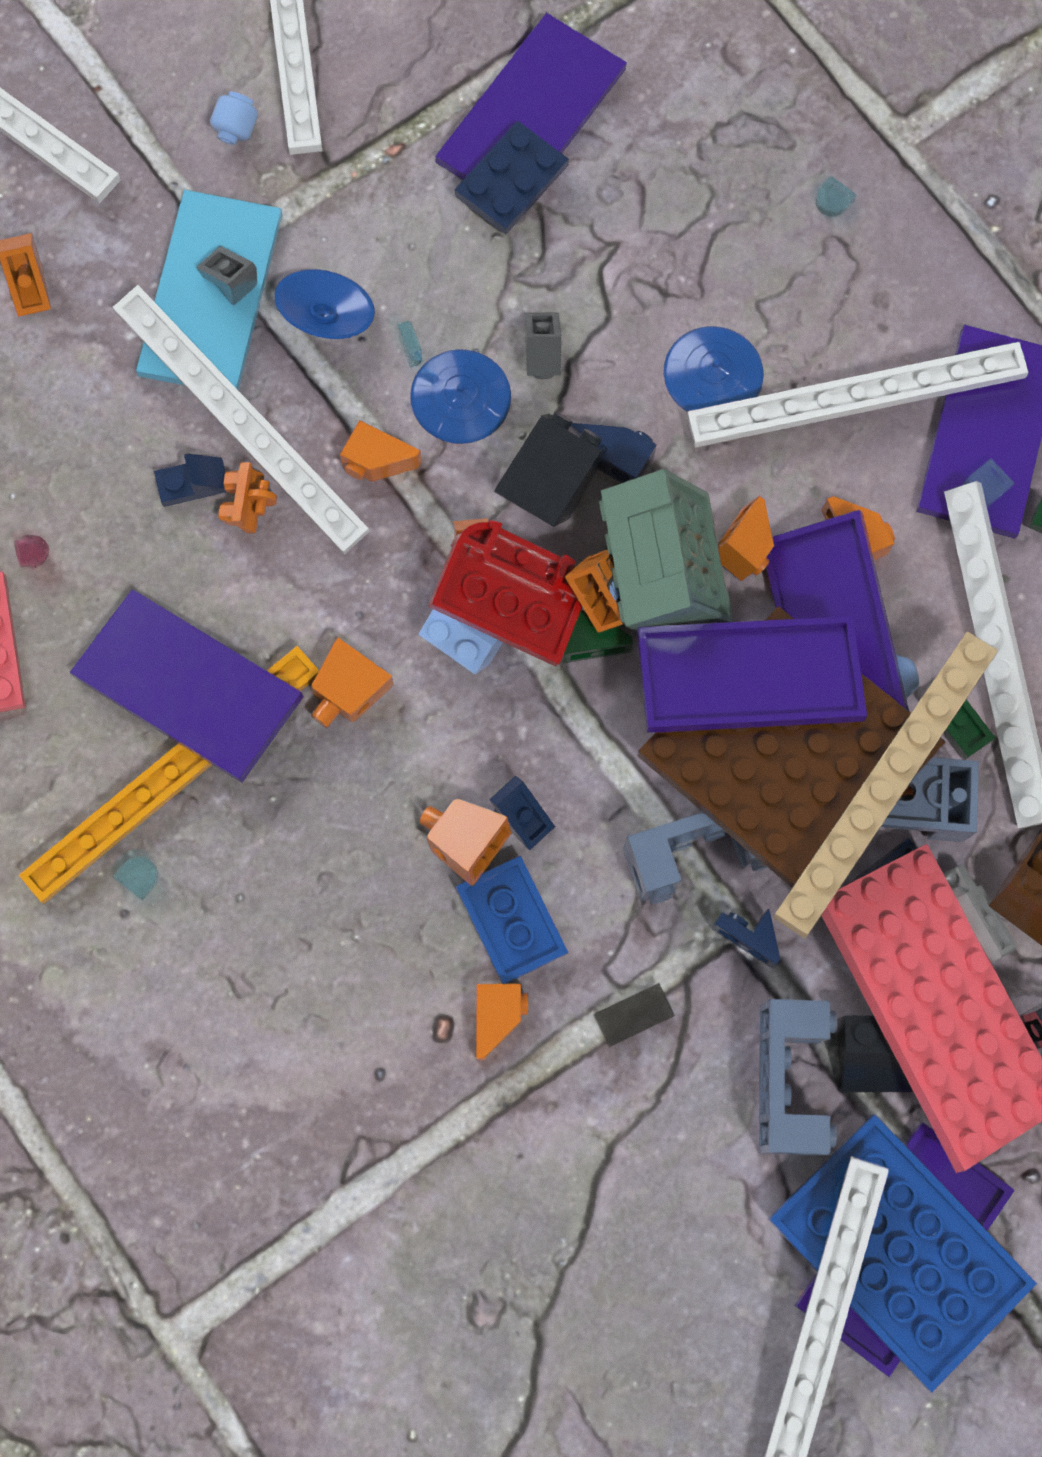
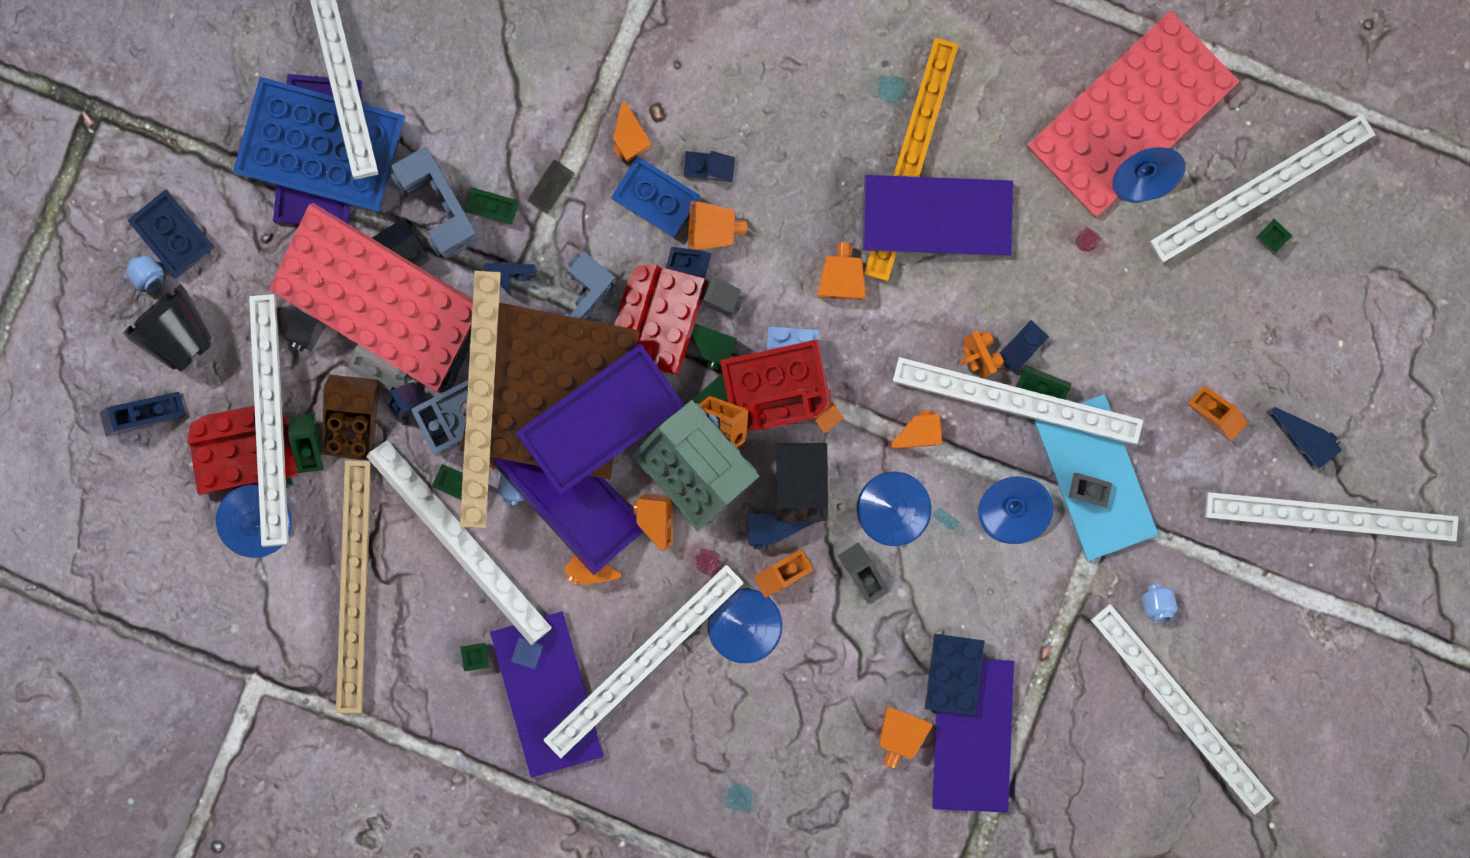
camera: 150 degrees right, 10 degrees up
none -> dark blue slope [385,382,426,423]
none -> dark green plate [464,187,520,226]
none -> plate [614,264,708,376]
none -> dark blue slope [683,151,735,182]
none -> dark green slope [691,324,737,371]
none -> clear pink plate [695,549,721,574]
none -> dark grey slope [704,277,744,315]
none -> orange slope [753,548,814,598]
none -> orange torso [878,705,933,769]
none -> dark green plate [1016,365,1072,400]

